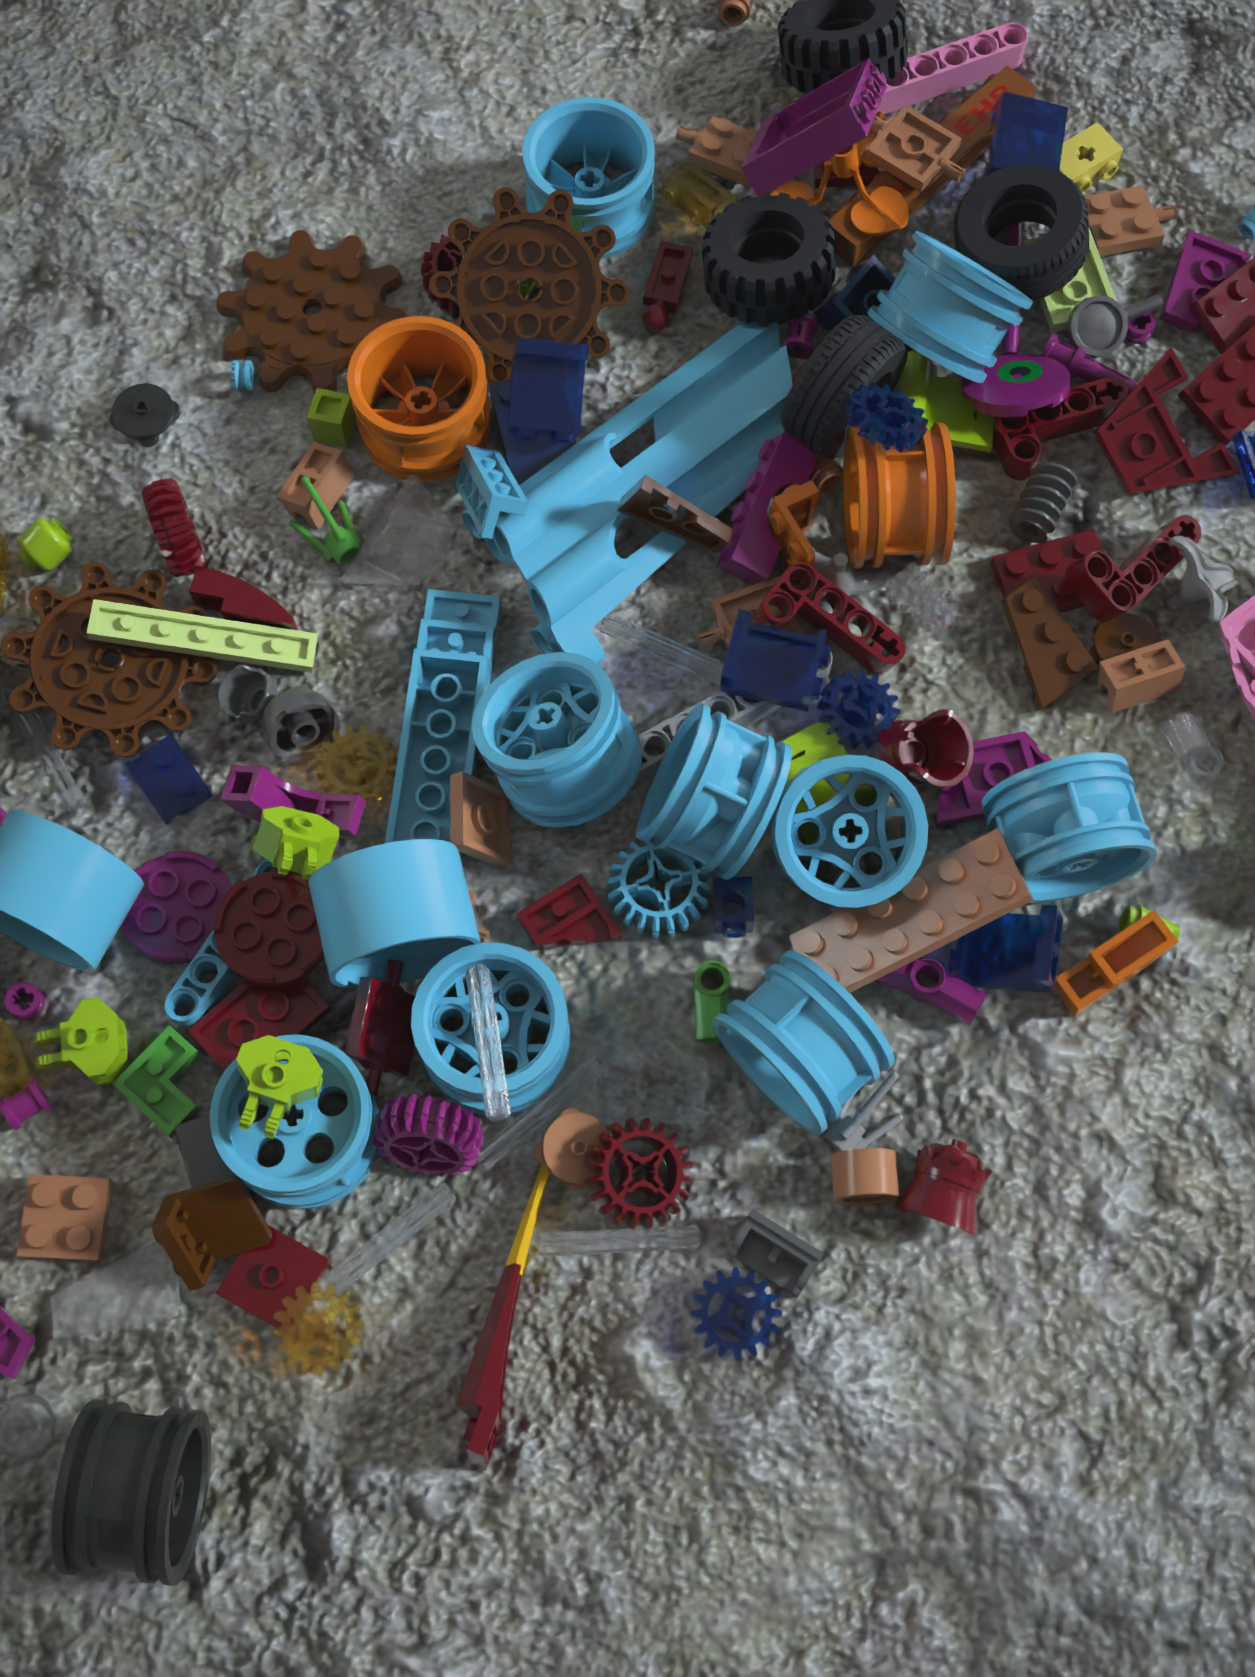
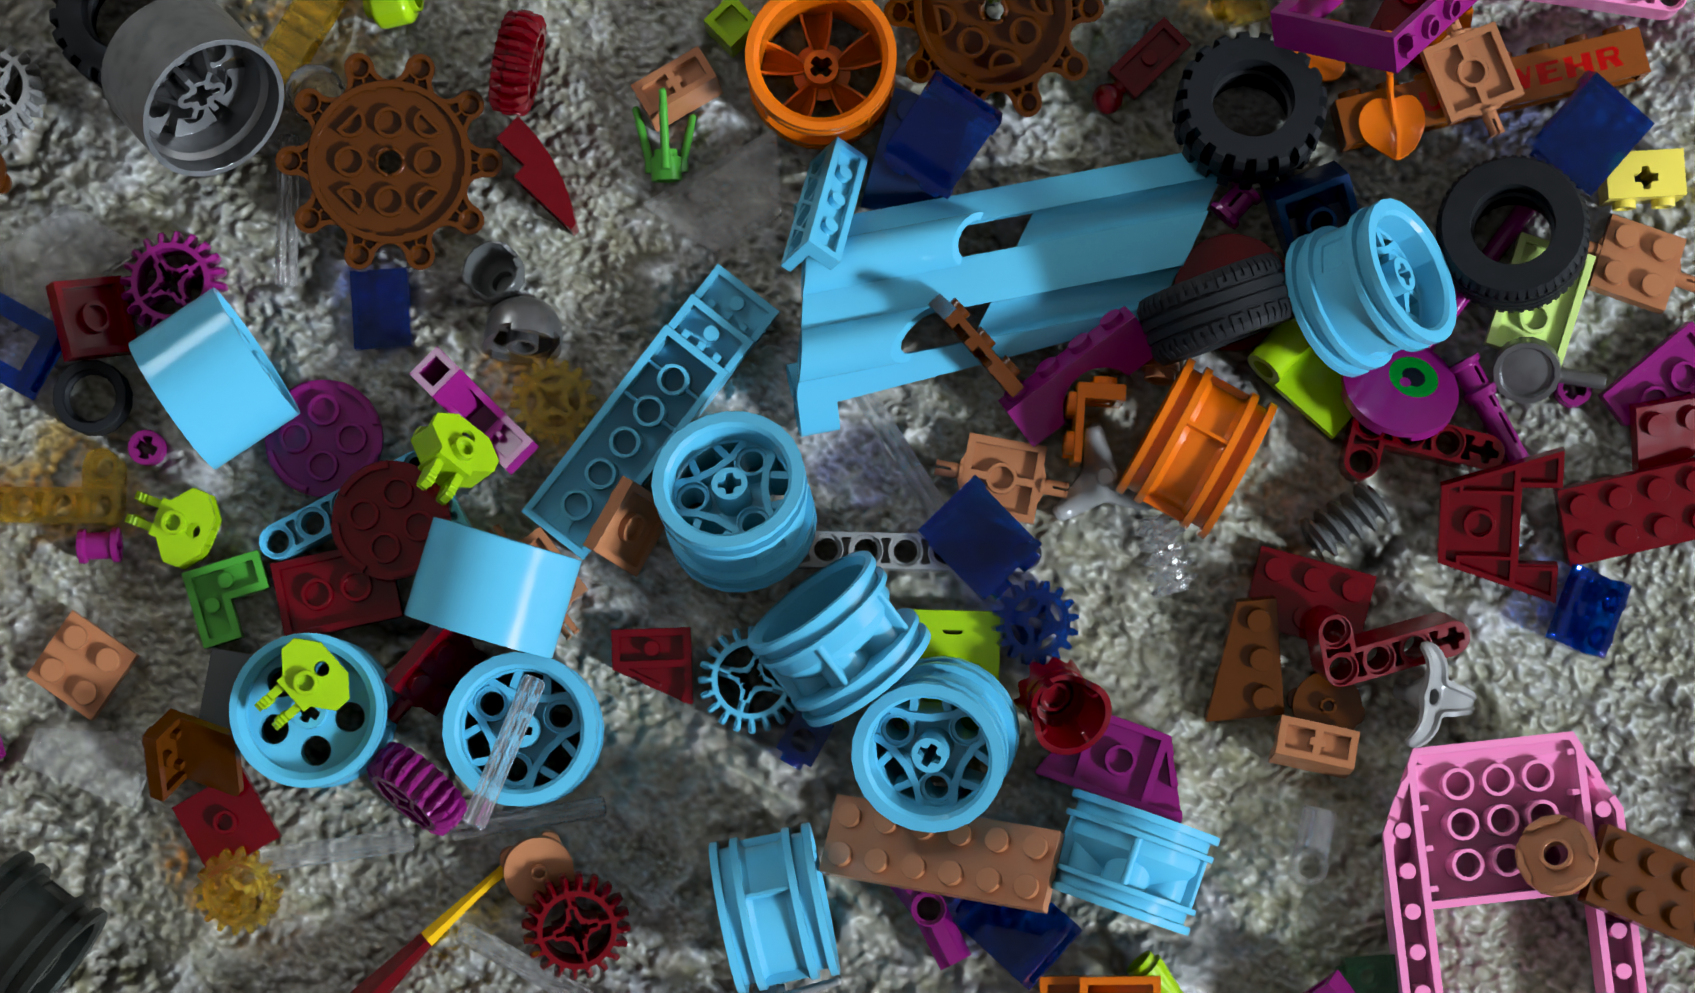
camera: 30 degrees right, 15 degrees up
yellowish green plate [87,599,318,673] -> none
bright green piece [693,961,730,1044] -> none
dark red beam [755,562,906,674] -> none
clear blue gear [845,383,928,452] -> none

